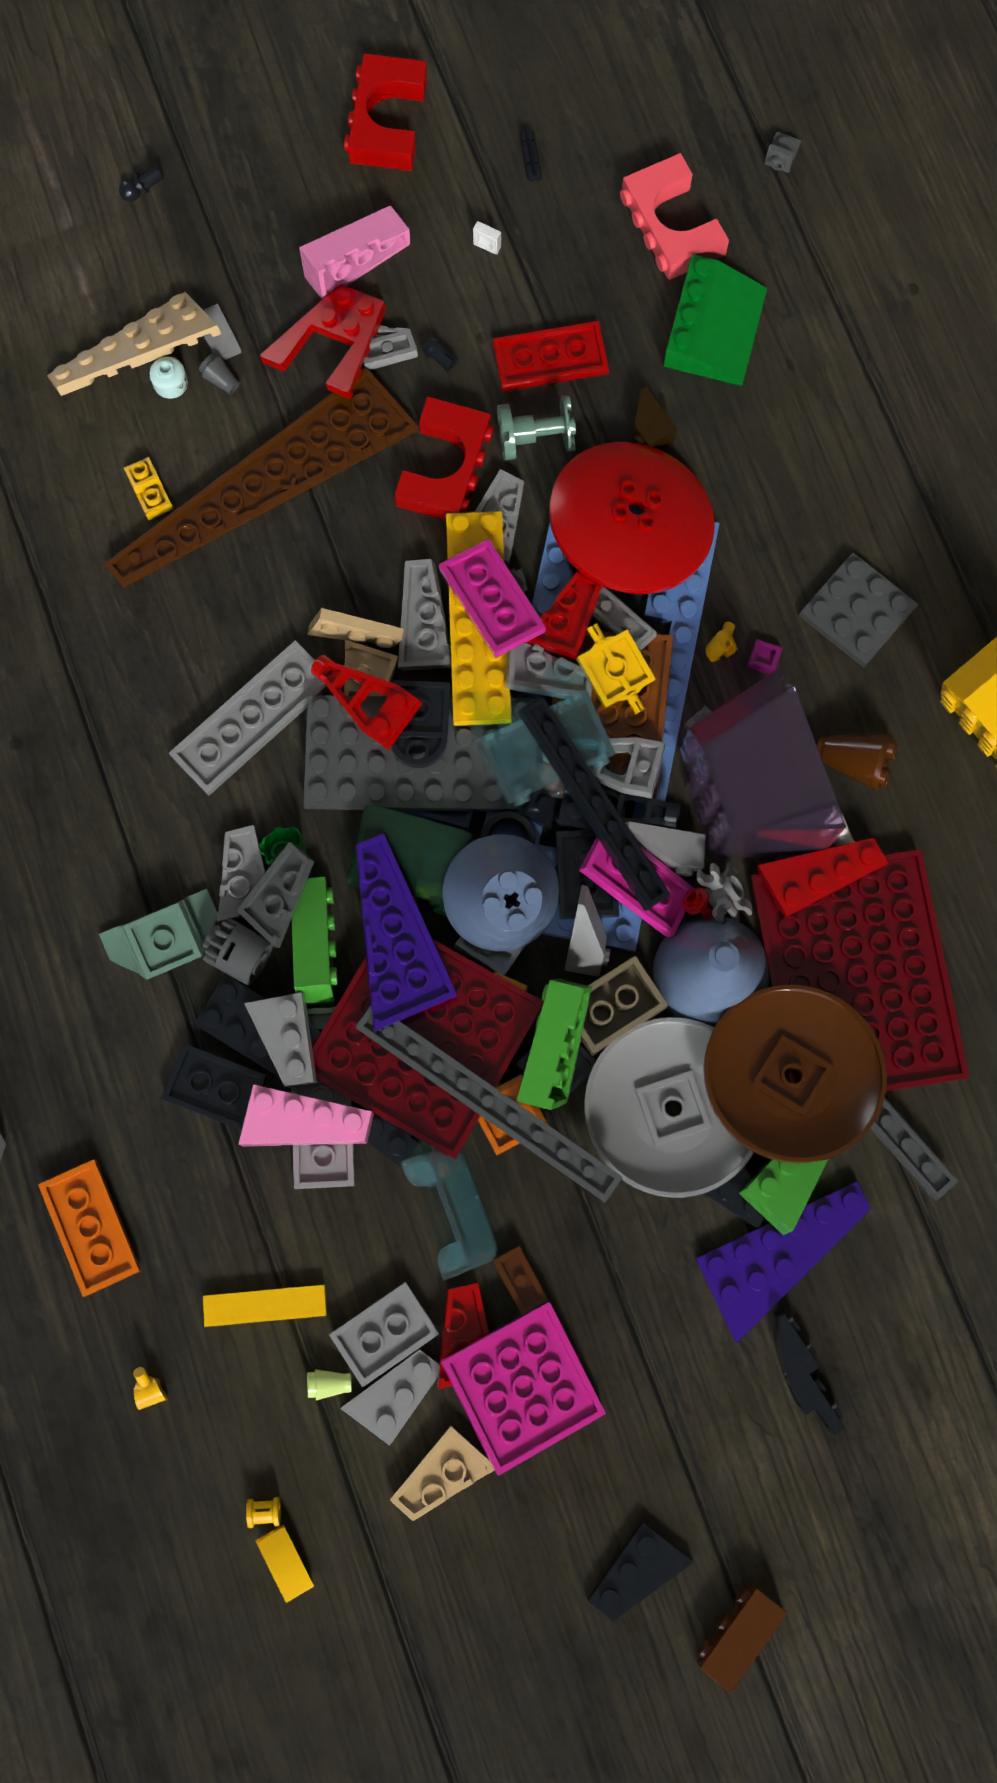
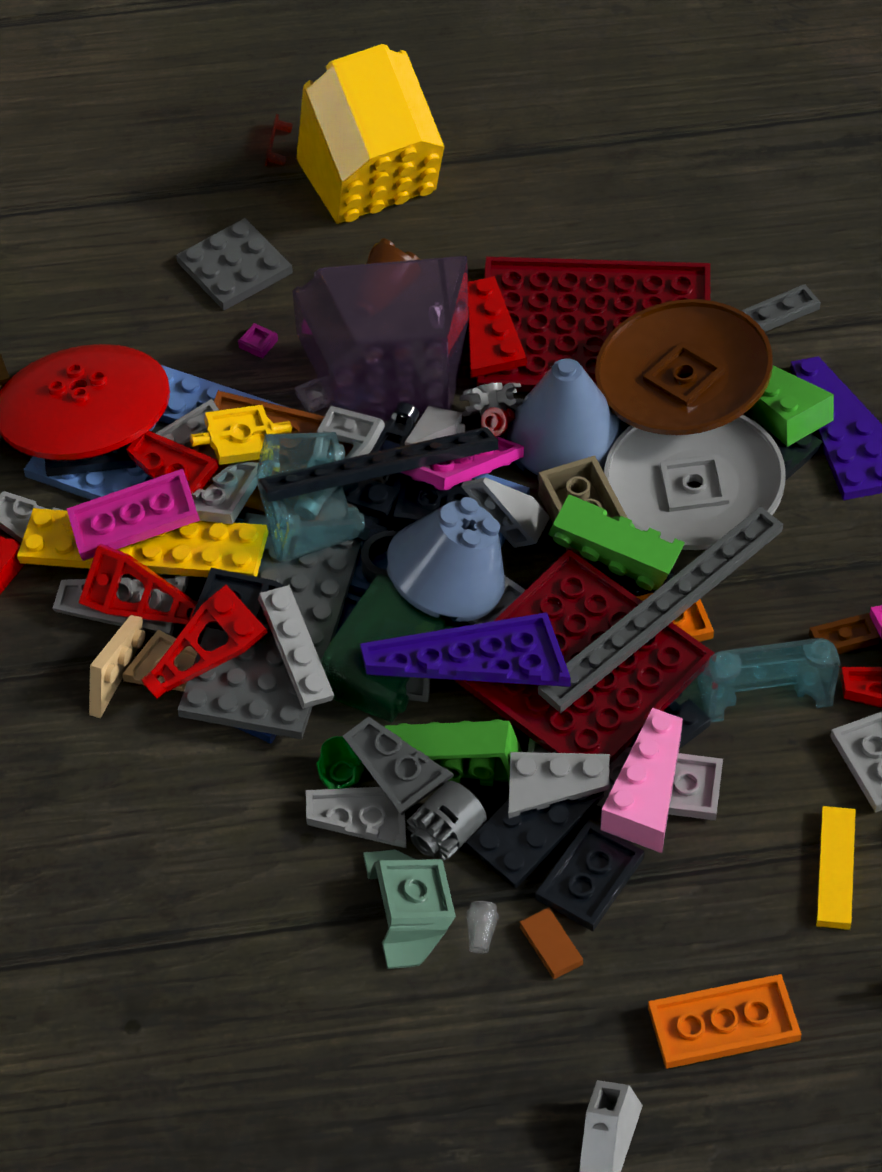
camera: 75 degrees left, 25 degrees down
light grey plate [169,640,328,796] -> none
yellow piece [705,622,738,662] -> none
none -> red plate [78,544,197,625]
none -> light grey plate [258,585,334,709]
none -> clear cone [466,901,500,954]
none -> dark orange tile [520,907,583,979]

